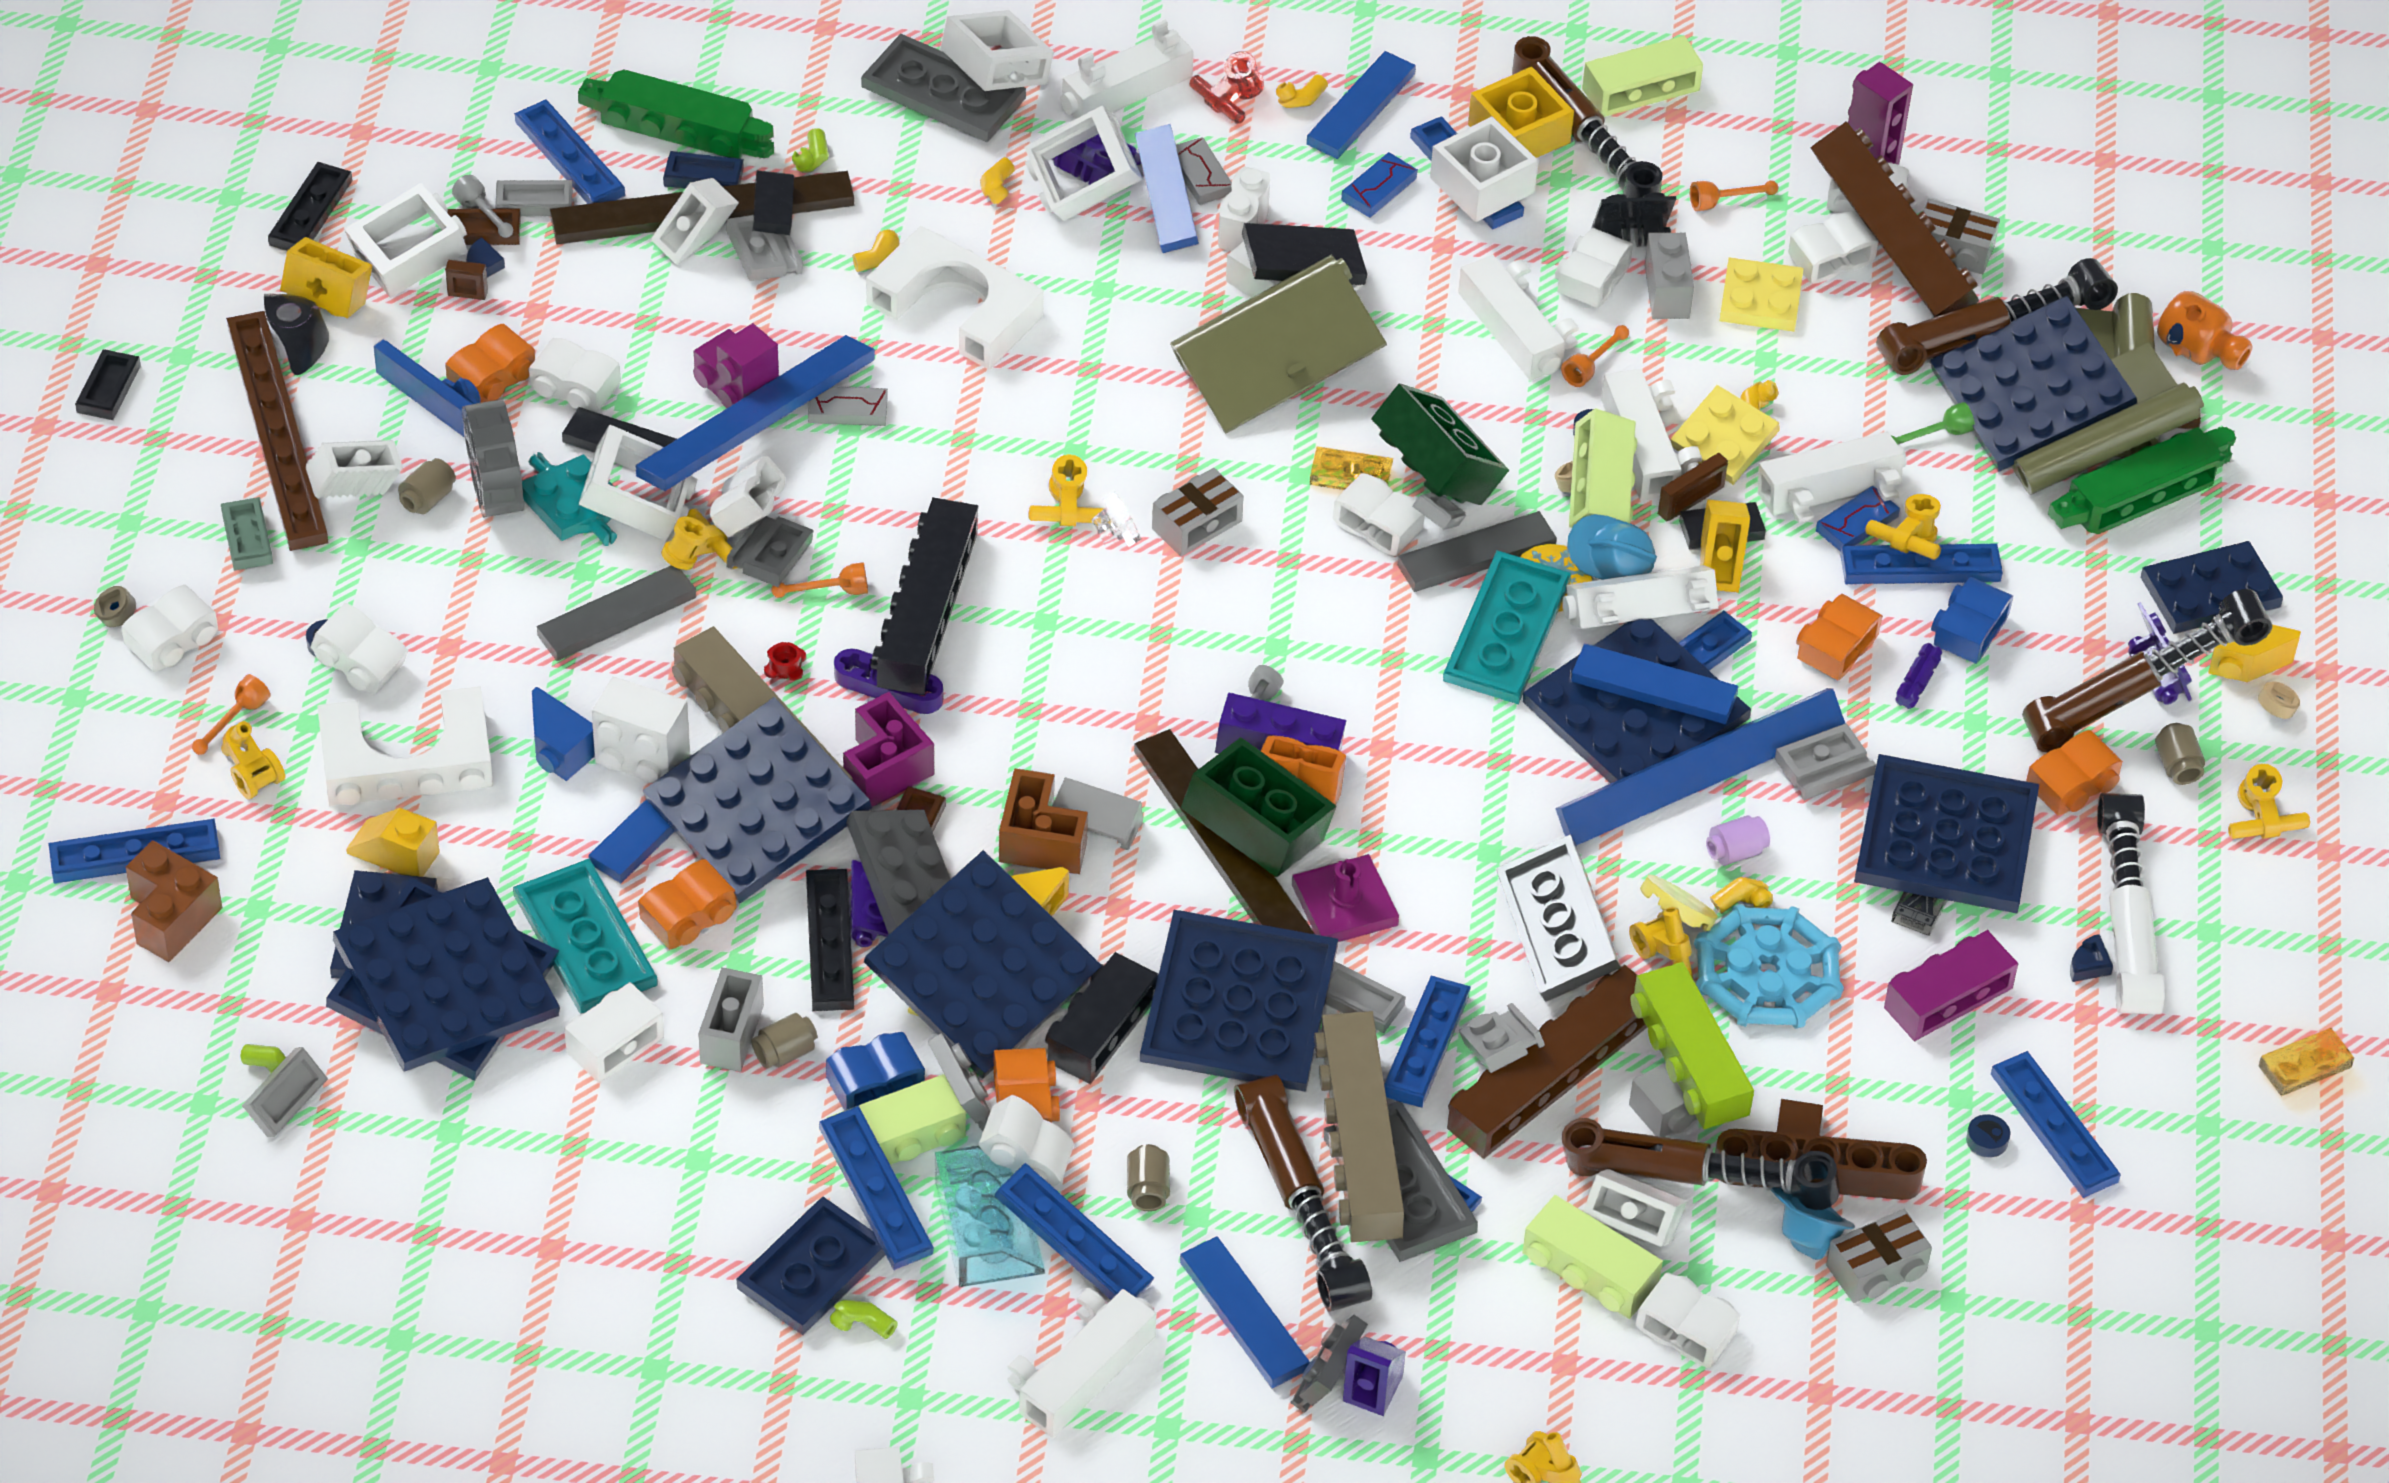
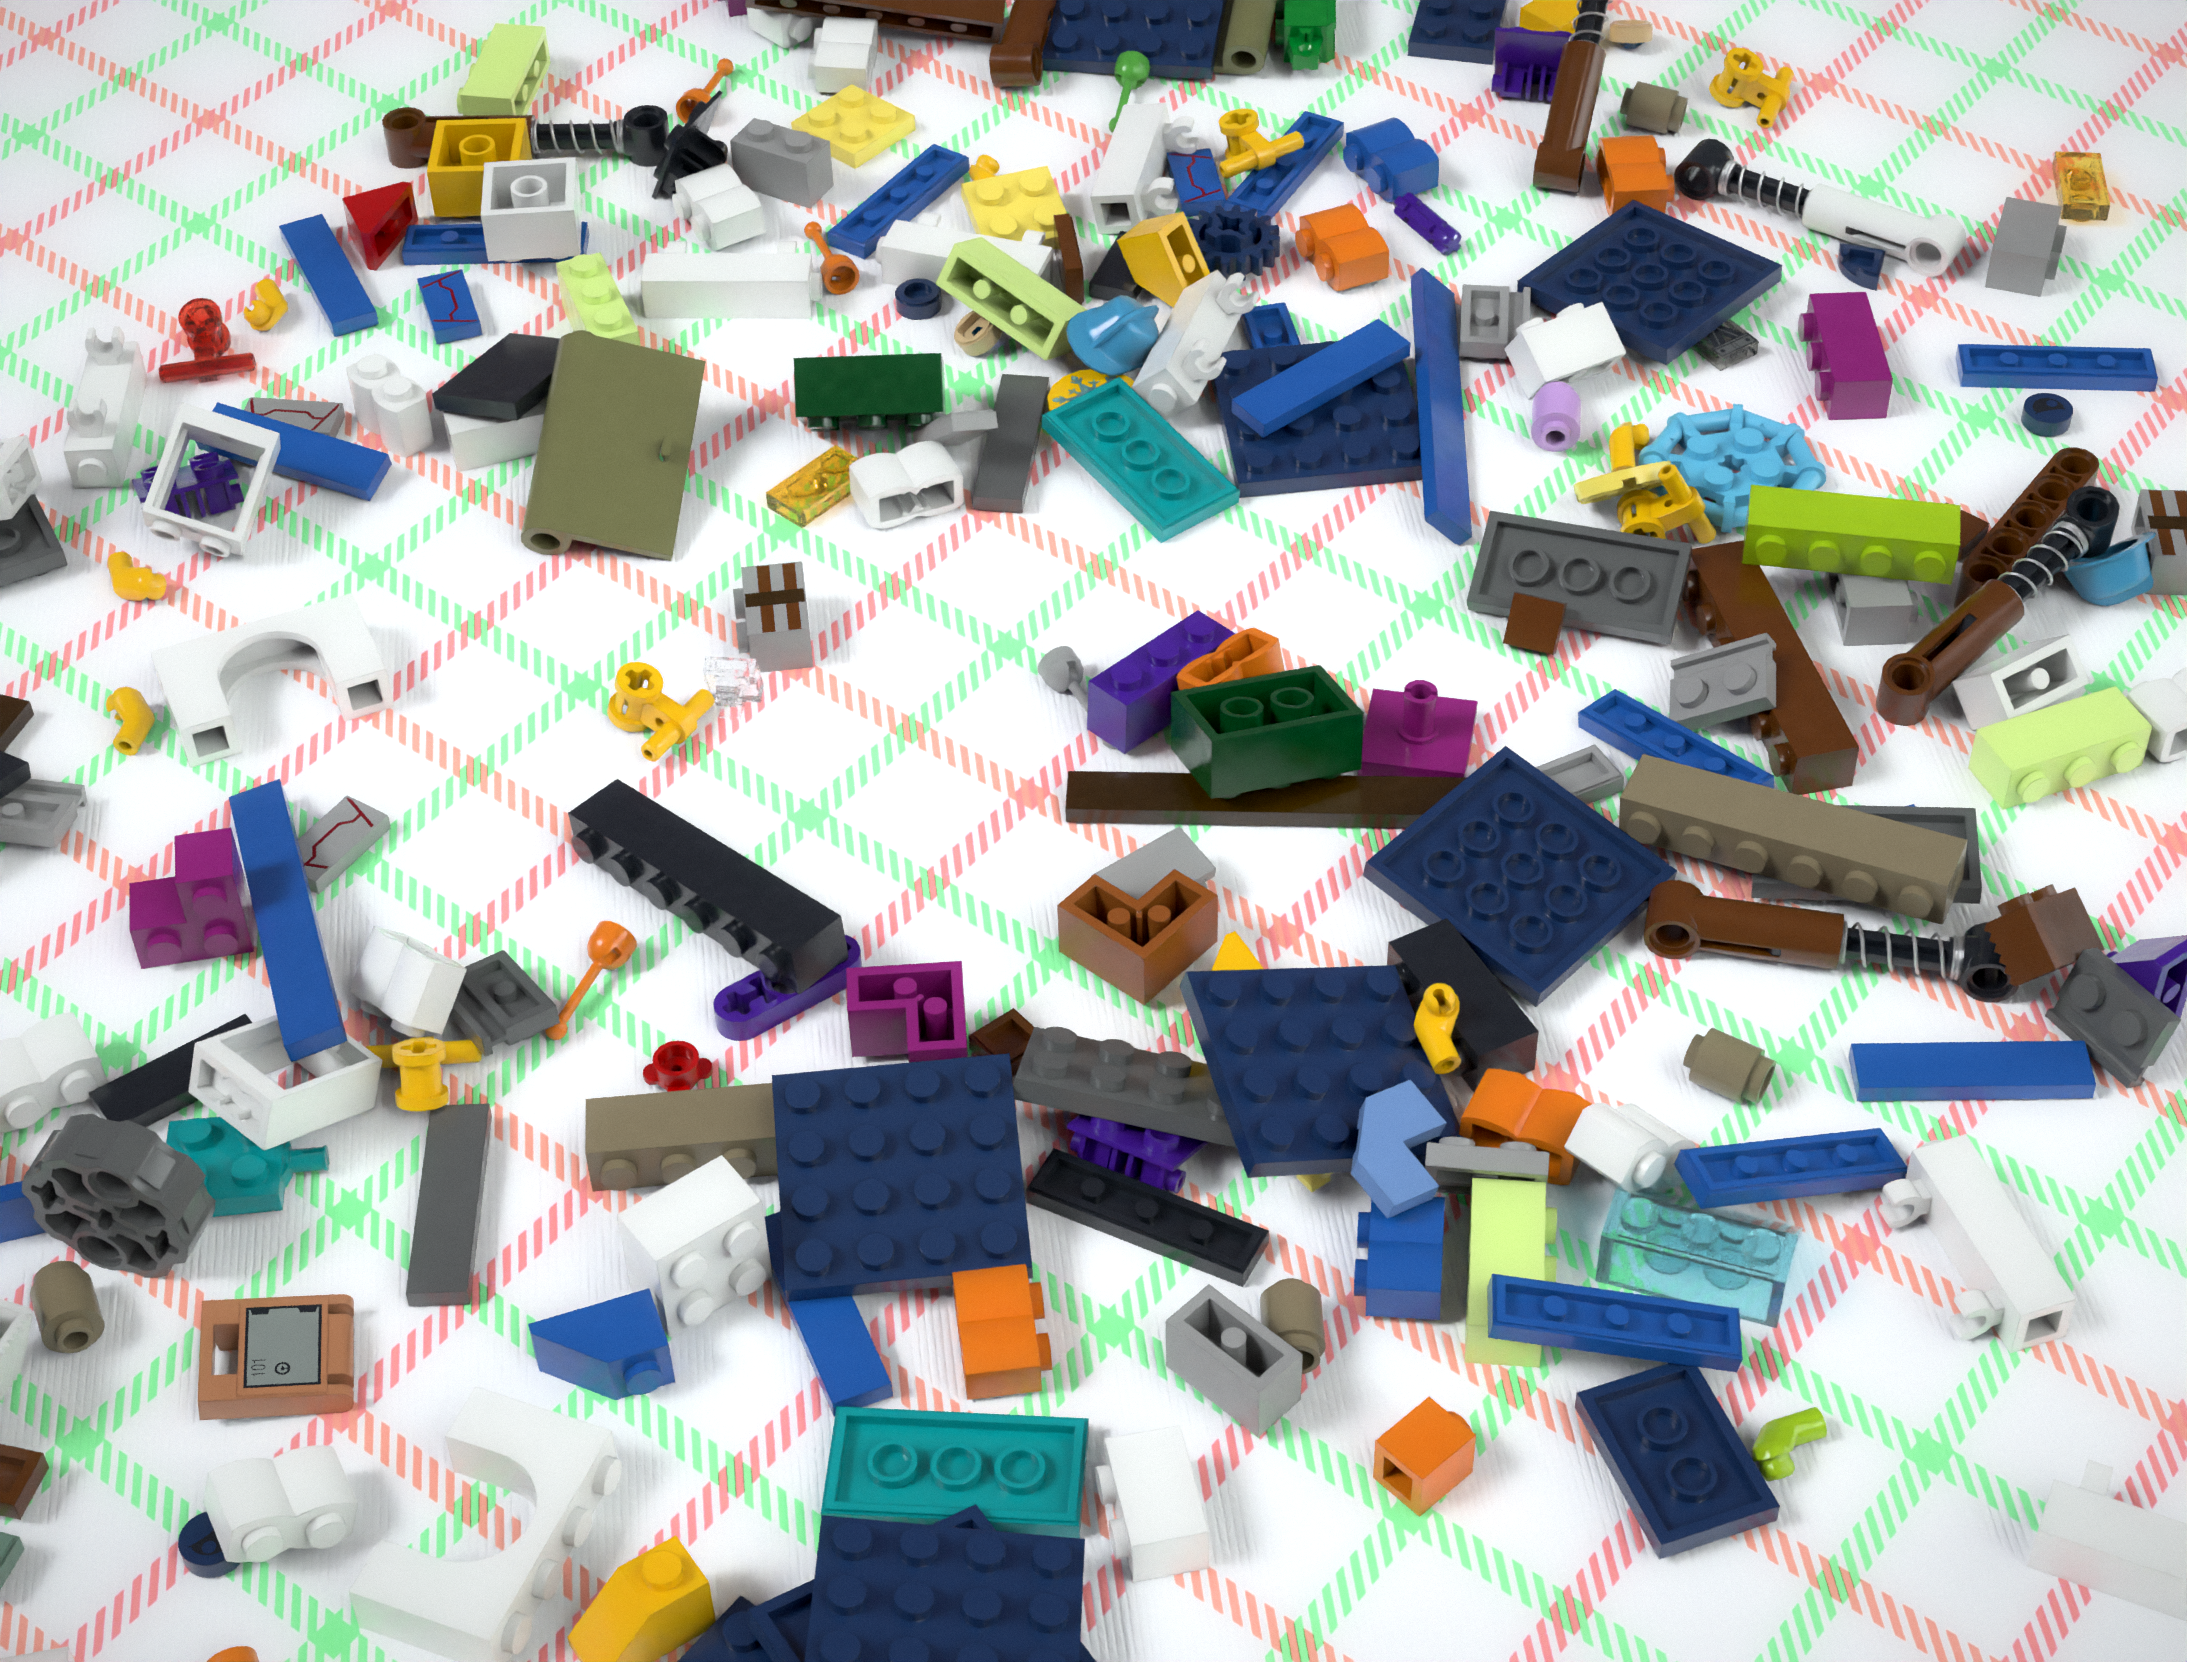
camera: 55 degrees left, 5 degrees down
none -> nougat container [197,1294,354,1420]
none -> red slope [342,181,418,271]
none -> yellowish green brick [556,252,641,346]
none -> blue tile [827,144,970,260]
none -> dark blue gear [1187,205,1280,281]
none -> medium blue tile [1351,1080,1447,1219]
none -> orange brick [1373,1397,1476,1517]
none -> yellow arm [1414,983,1461,1074]
none -> reddish brown tile [1503,592,1567,655]
none -> white brick [1505,302,1627,400]
none -> reddish brown brick [1984,884,2105,987]
none -> light grey brick [1985,197,2067,297]

